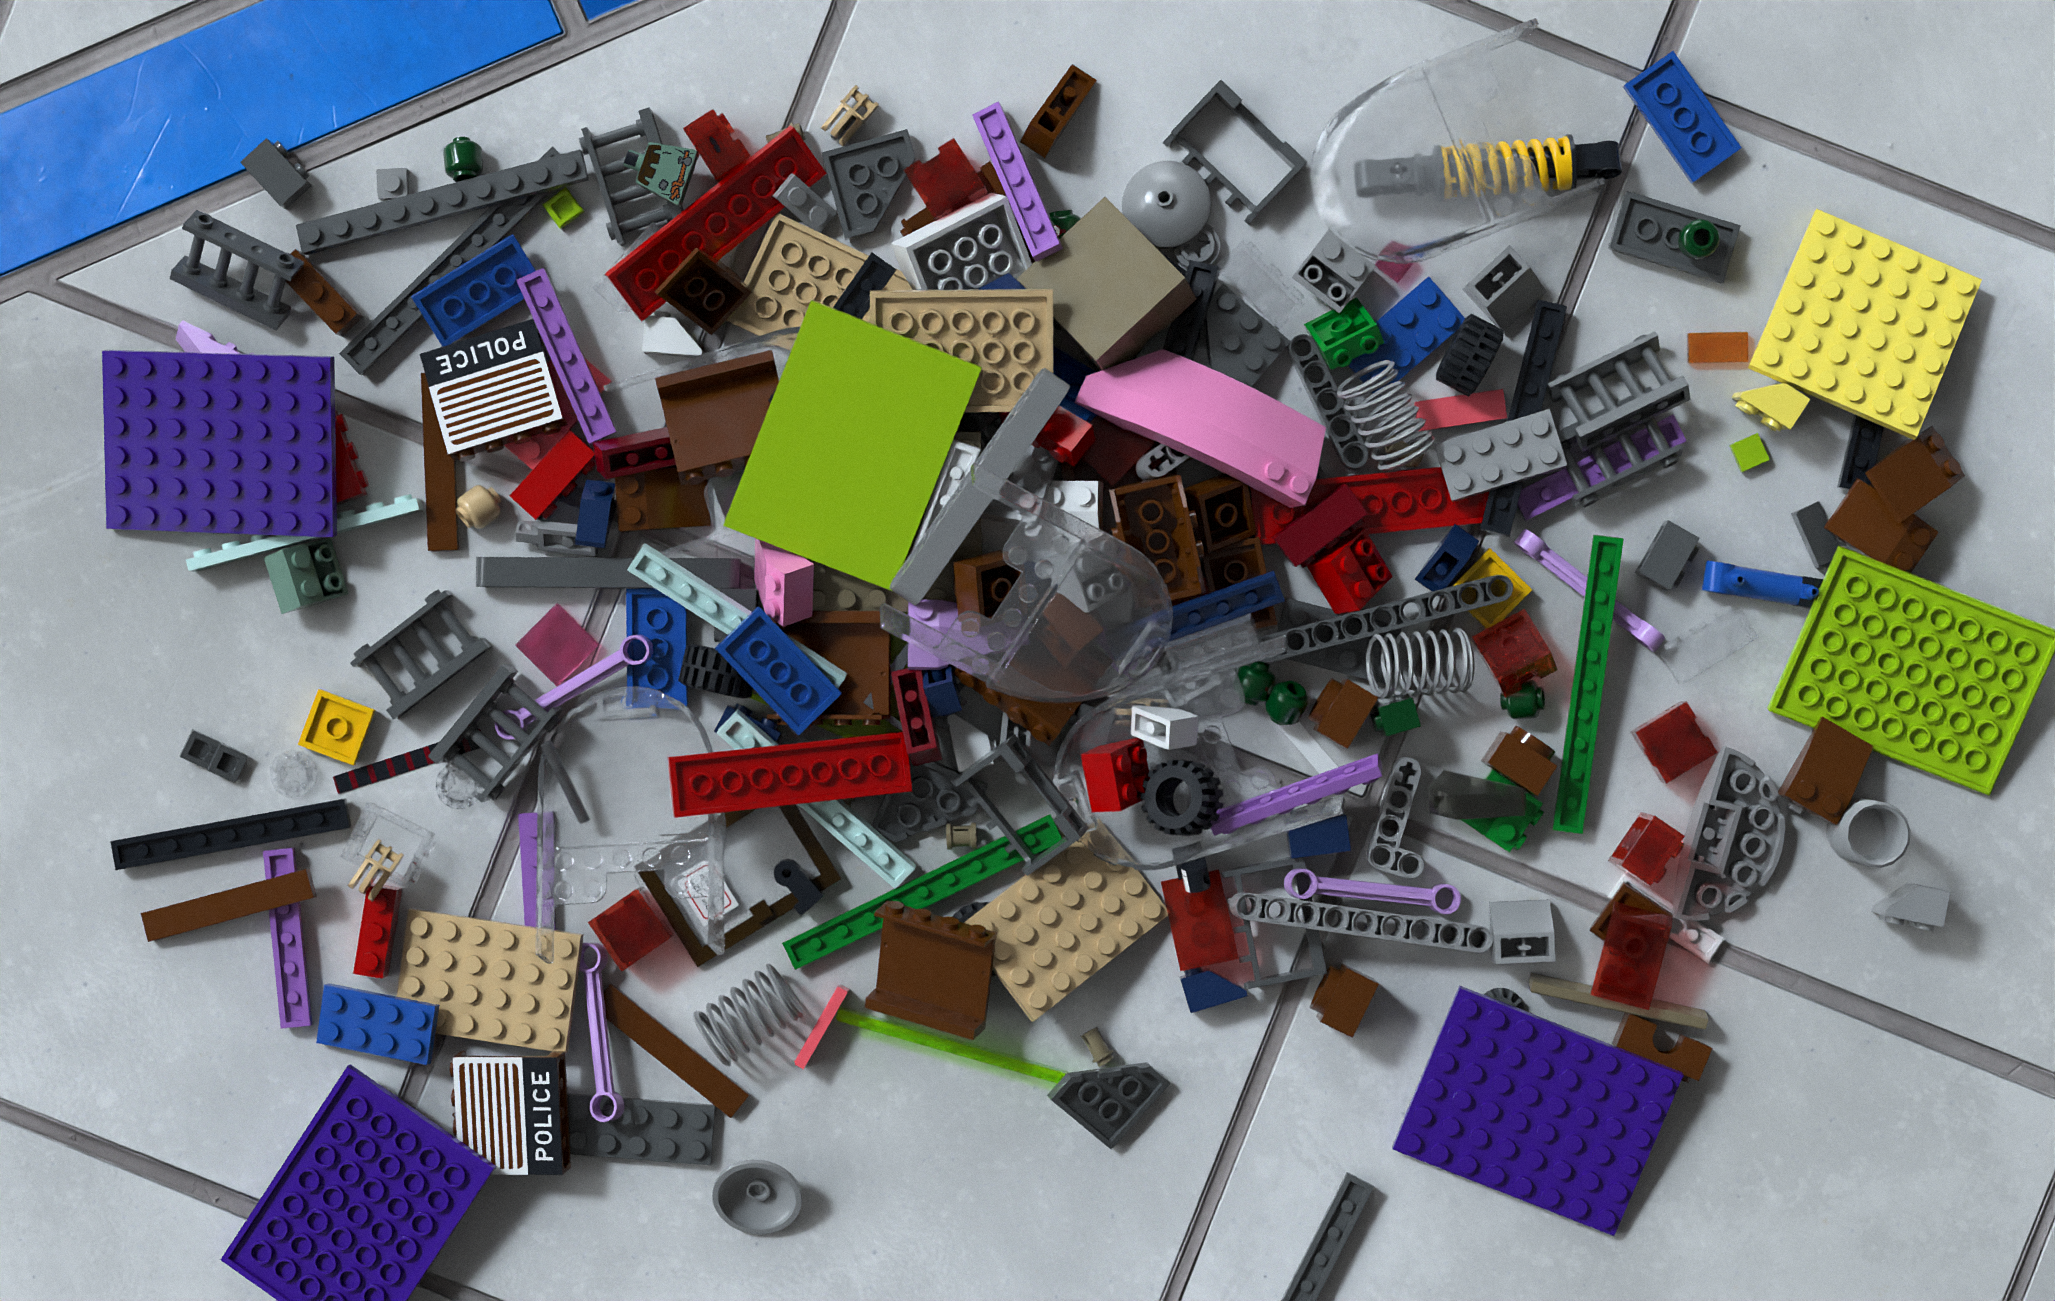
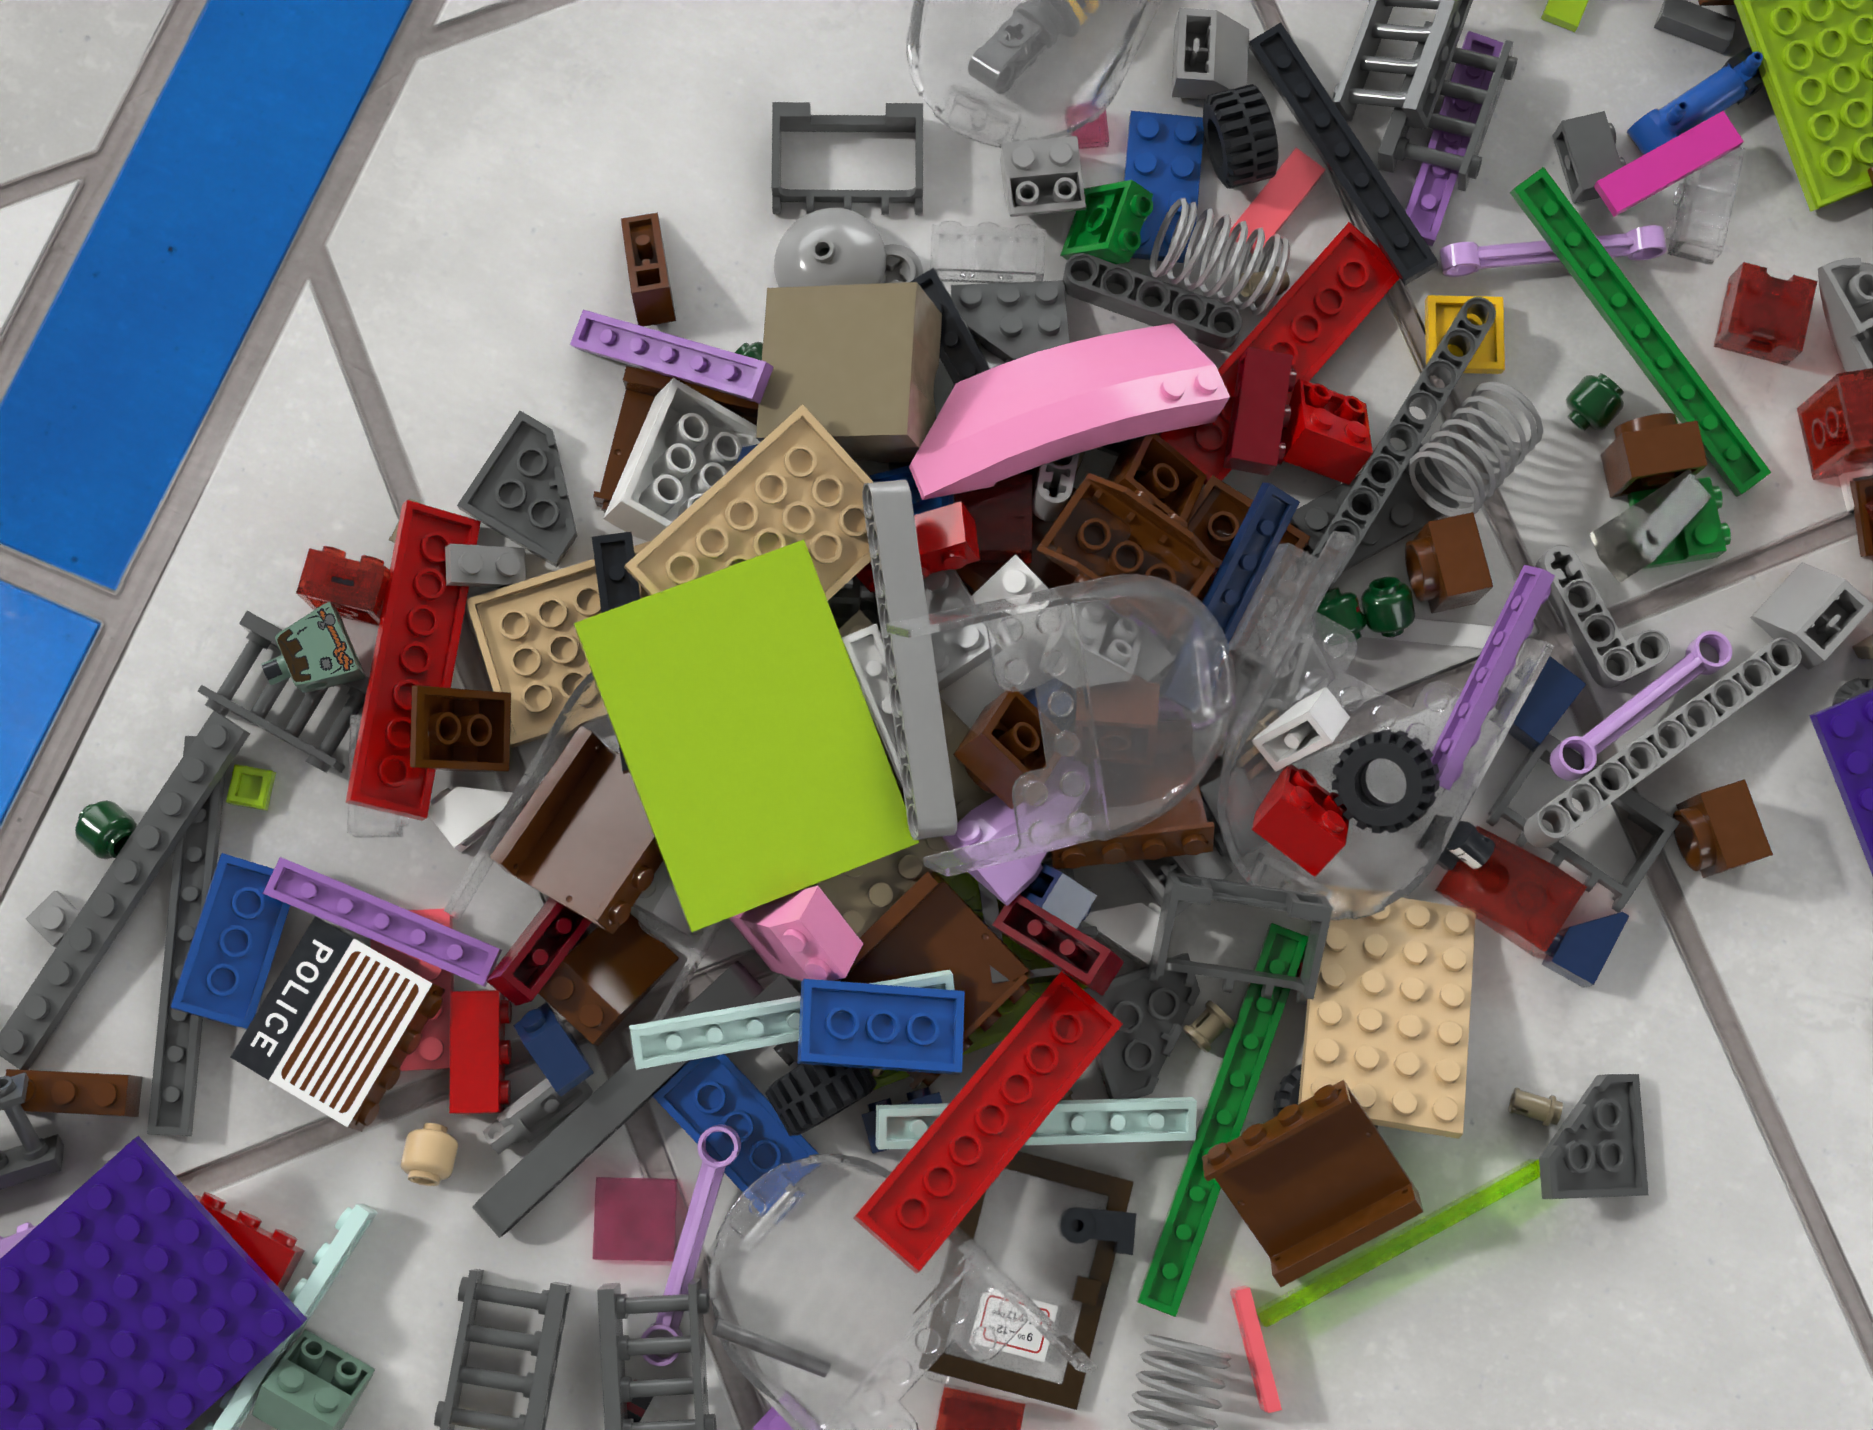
camera: 45 degrees left, 10 degrees down
reddish brown tile [421,373,459,551] -> none
tan arm [821,85,879,146] -> none
clear red piece [904,138,988,221] -> none
dark green brick [1370,697,1421,736] -> none
dark blue slope [1415,524,1479,596] -> none
light grey plate [1434,409,1567,503] -> none
clear red piece [1472,609,1558,698] -> none
none -> dark pink tile [1594,111,1744,217]

